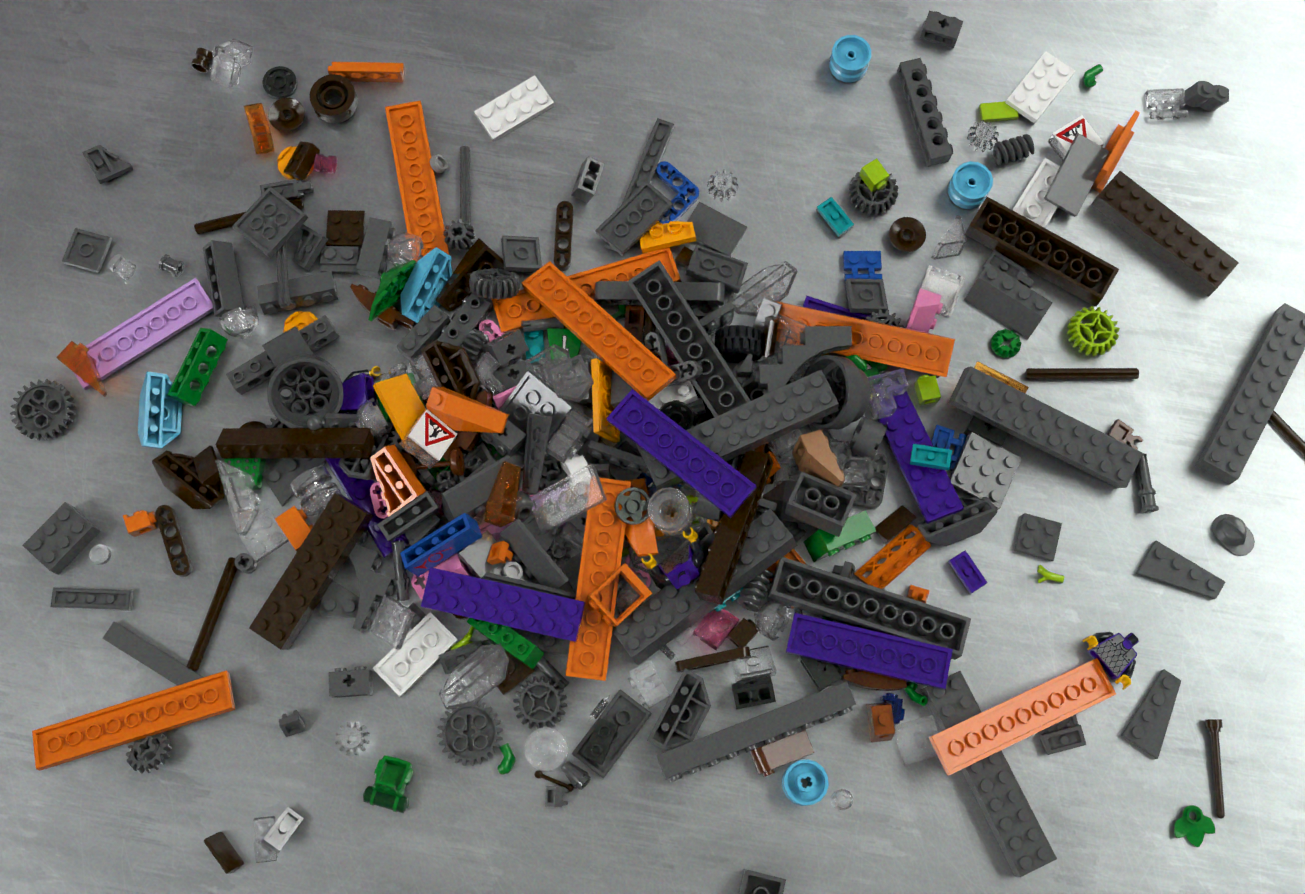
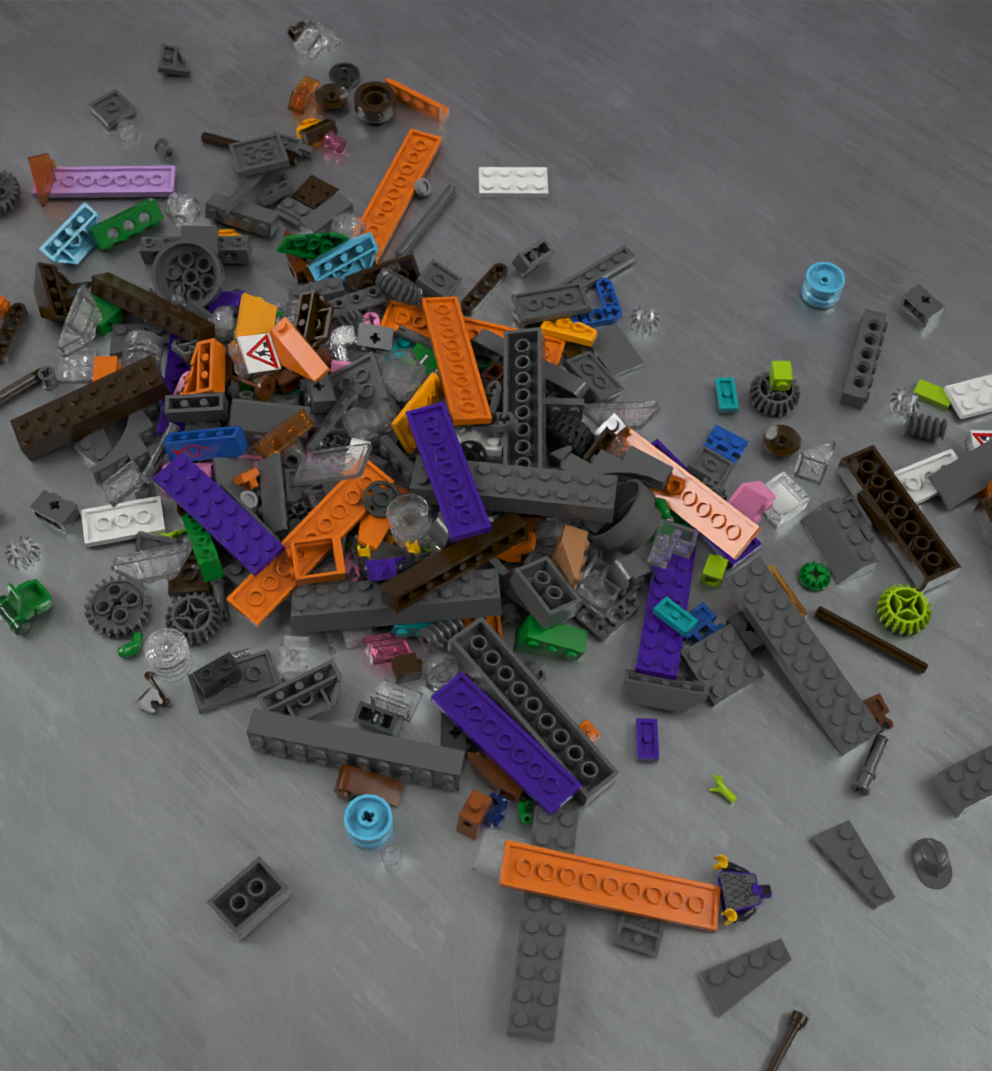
camera: 30 degrees right, 15 degrees down
dark grey brick [203,240,244,318] -> none
dark grey gear [443,218,475,252] -> none
dark grey cone [561,761,591,790] -> none
dark brown beam [675,647,751,673] -> none
orange fence [854,524,931,589] -> none
dark brown slope [875,505,917,544] -> none
medium azure wheel [948,161,993,209] -> none
dark grey plate [1014,513,1062,561] -> none

